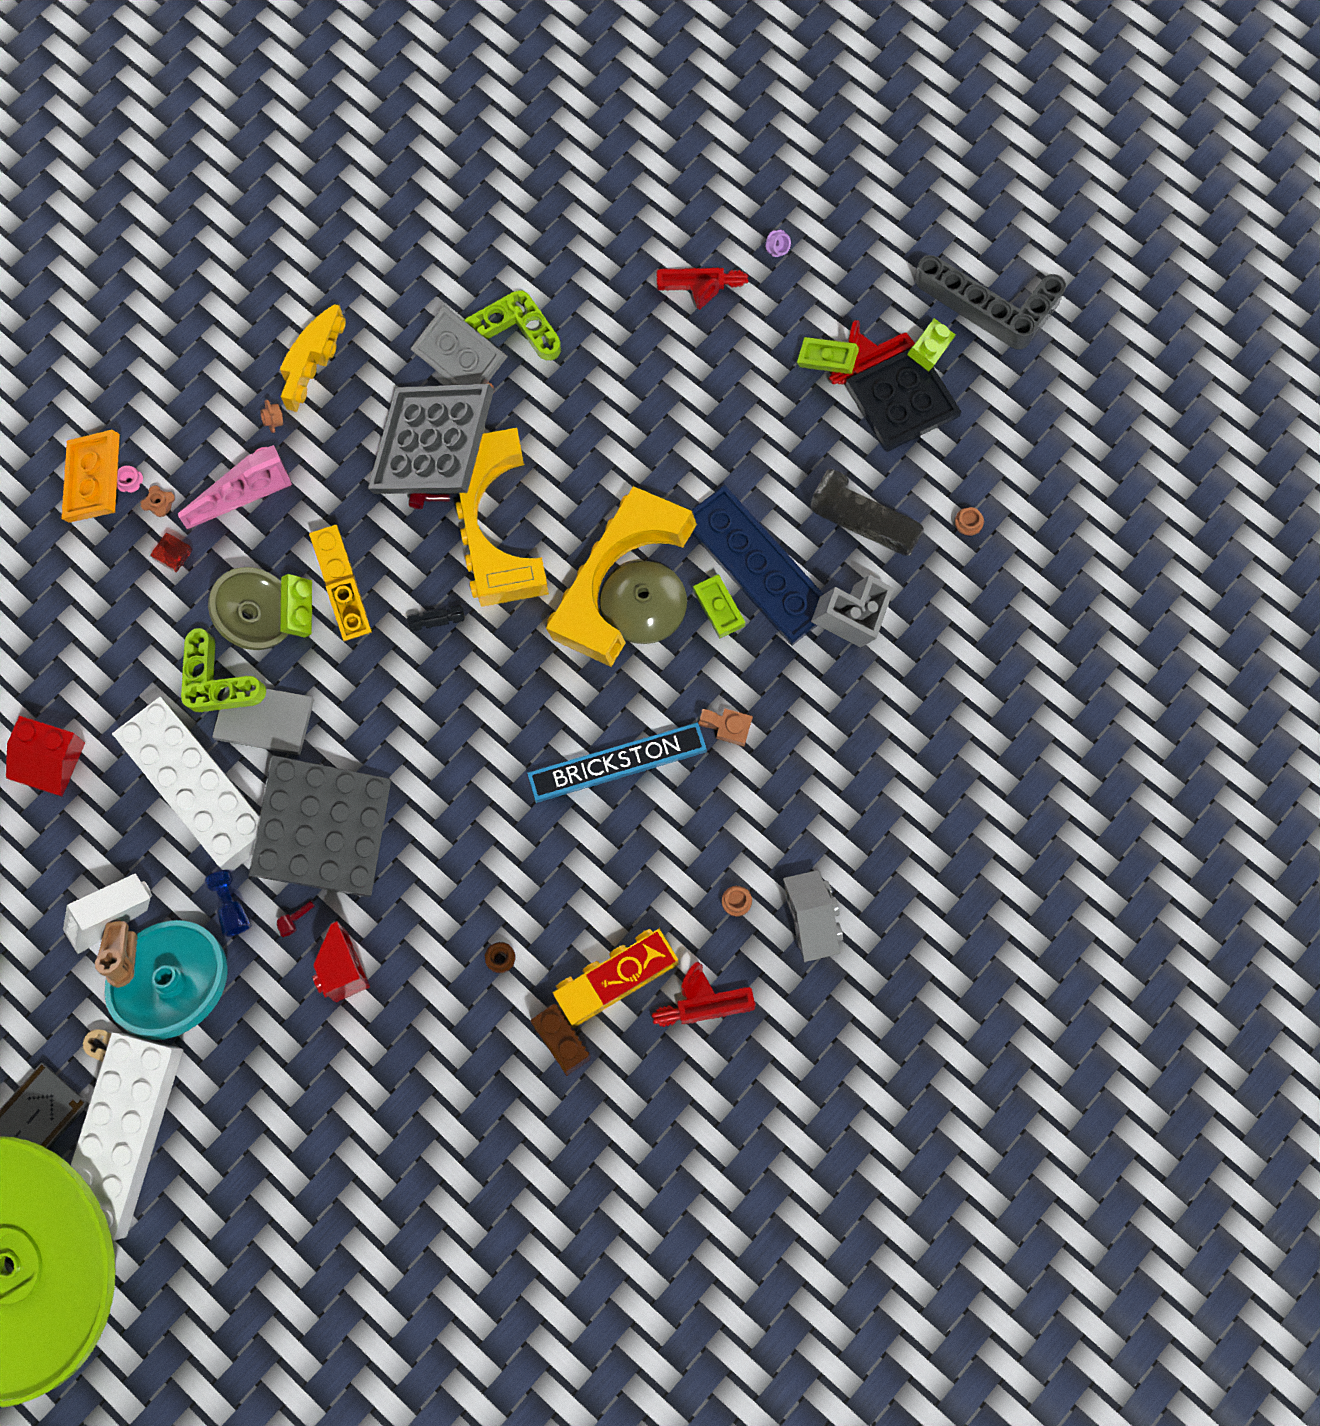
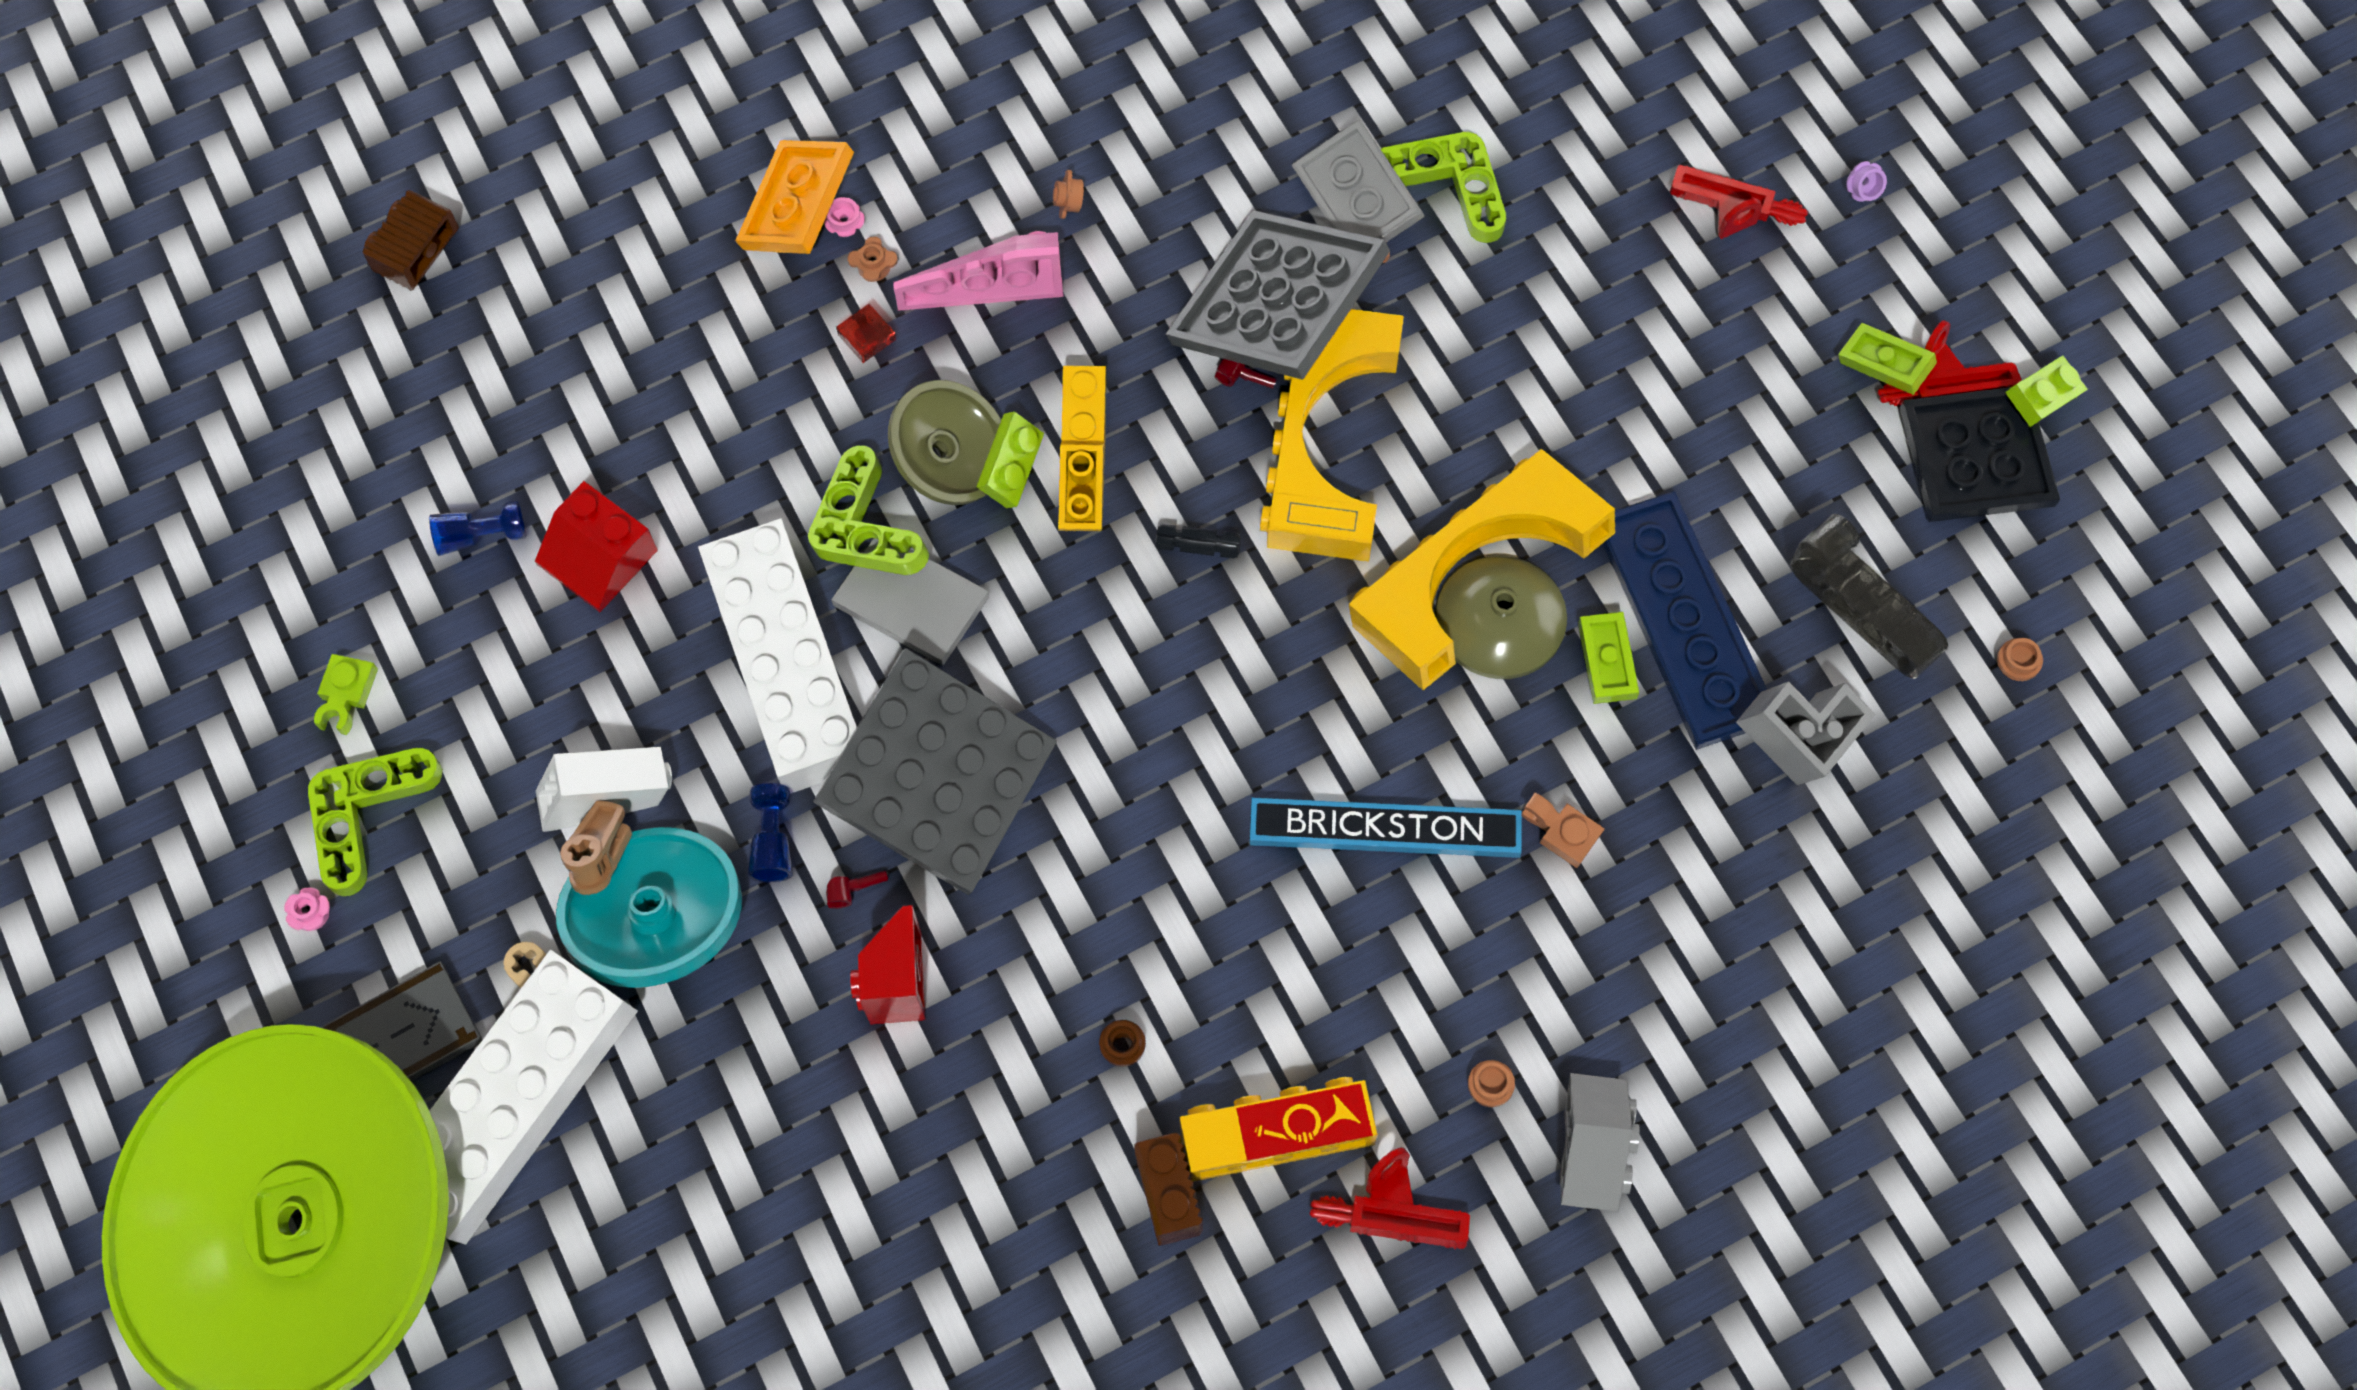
camera: 20 degrees right, 5 degrees down
yellow slope [280,304,346,412] -> none
dark grey beam [915,255,1066,349] -> none

